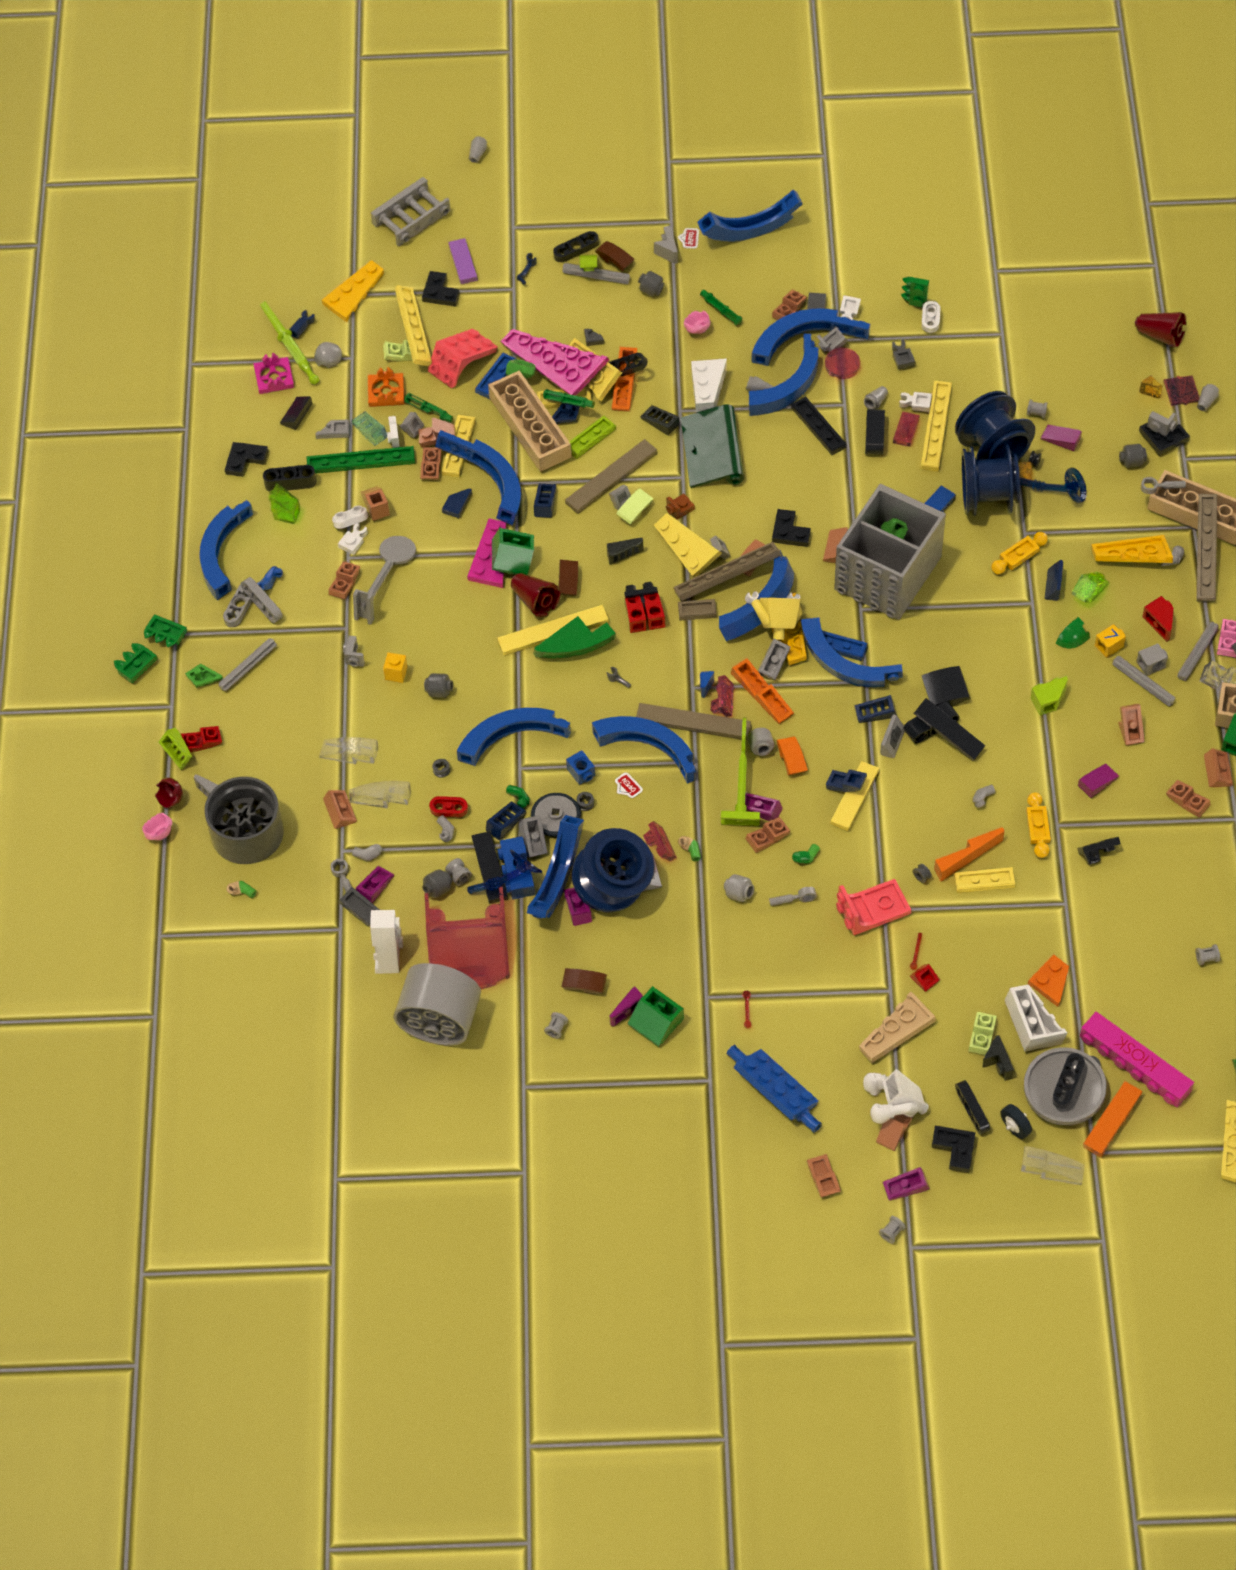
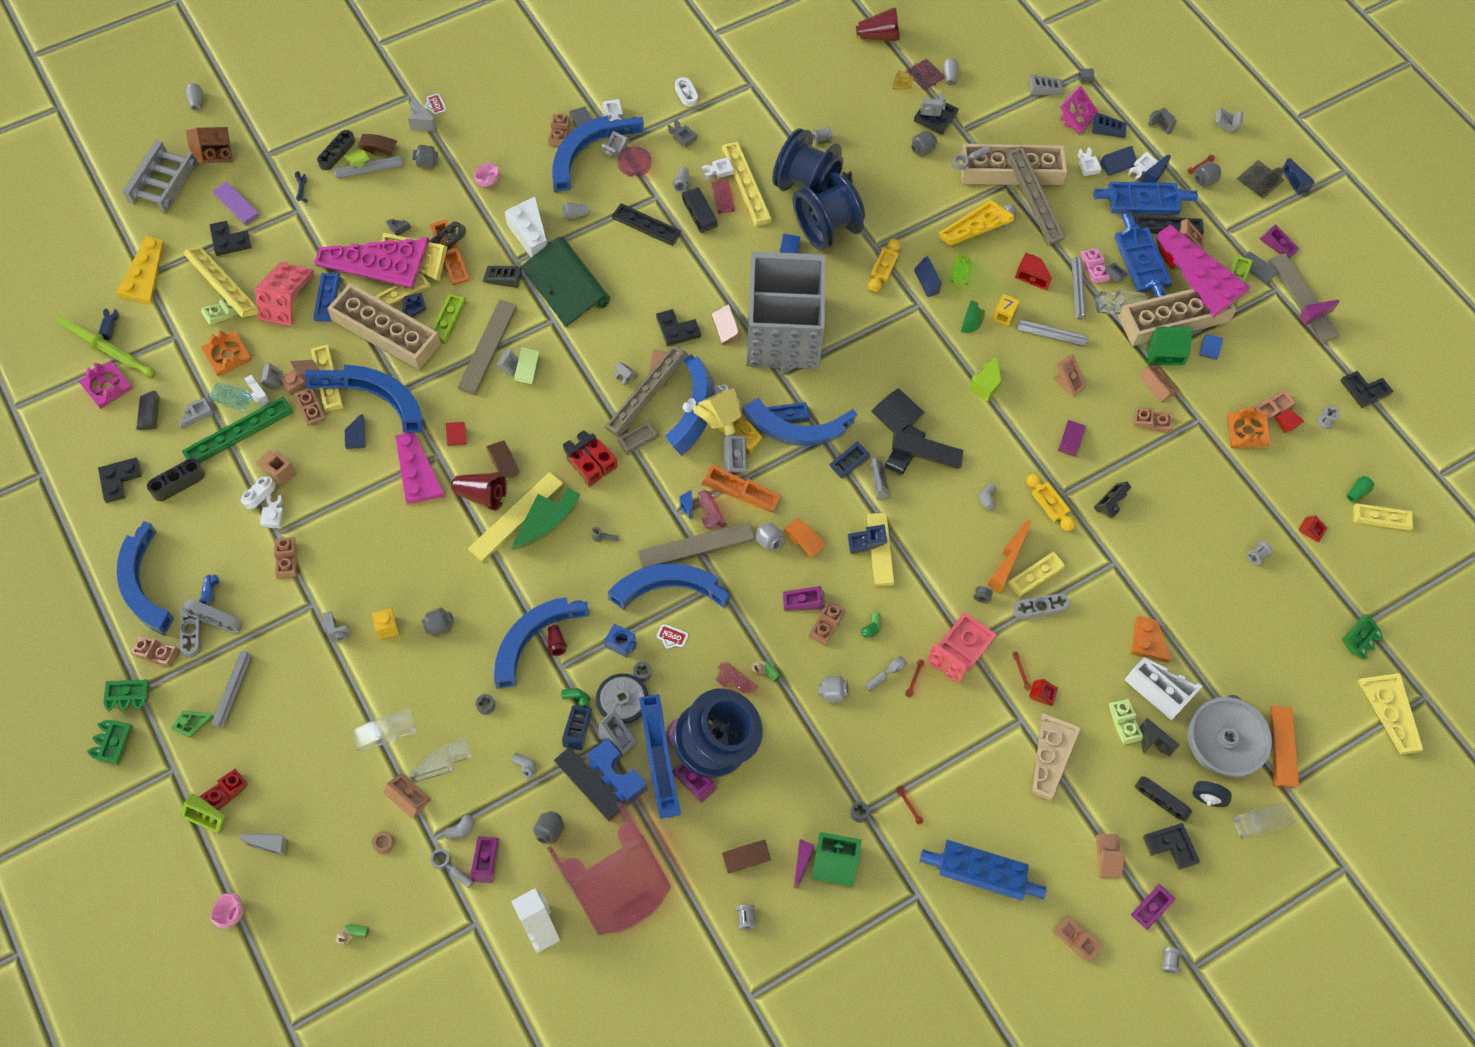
camera: 35 degrees left, 5 degrees up
dark red hair [155,777,183,809] -> none
dark grey wheel [204,777,284,864] -> none
clear neon green slope [269,484,300,524] -> none
light grey hair [314,342,342,368] -> none
dark grey tile [339,887,380,927] -> none
light grey piece [353,536,416,624] -> none
light grey wheel [393,963,481,1045] -> none
green piece [404,393,453,423] -> none
red plate [429,796,468,817] -> none
light grey wheel [445,858,472,886] -> none
clear blue dish [467,850,543,894] -> none
green slope [492,528,534,575] -> none
bright green rock [506,359,535,378] -> none
dark blue slope [533,483,557,518] -> none
green piece [543,389,595,408] -> none
pearl dark grey slope [607,537,644,564] -> none
light yellow wing [654,513,722,577] -> none
dark orange bracket [666,493,695,520] -> none
blue arch [697,190,803,241] -> none
green piece [700,289,743,326] -> none
lime piece [721,717,760,826] -> none
blue arch [749,334,819,416] -> none
white torso [863,1069,929,1124] -> none
bright green rock [881,518,908,539] -> none
green plate [901,277,930,308] -> none
dish [1019,467,1087,503] -> none
magenta slope [1041,425,1082,451] -> none
black beam [1052,1053,1085,1109] -> none
dark pink brick [1079,1011,1194,1108] -> none
light grey brick [1136,644,1168,676] -> none
none -> nougat slope [130,636,180,667]
none -> dark orange slope [186,127,233,164]
none -> medium nougat tile [372,831,394,854]
none -> red slope [446,422,467,446]
none -> dark red cone [548,625,567,656]
none -> dark grey bush [850,802,870,823]
none -> clear red hinge [905,659,924,697]
none -> light grey beam [1013,593,1070,620]

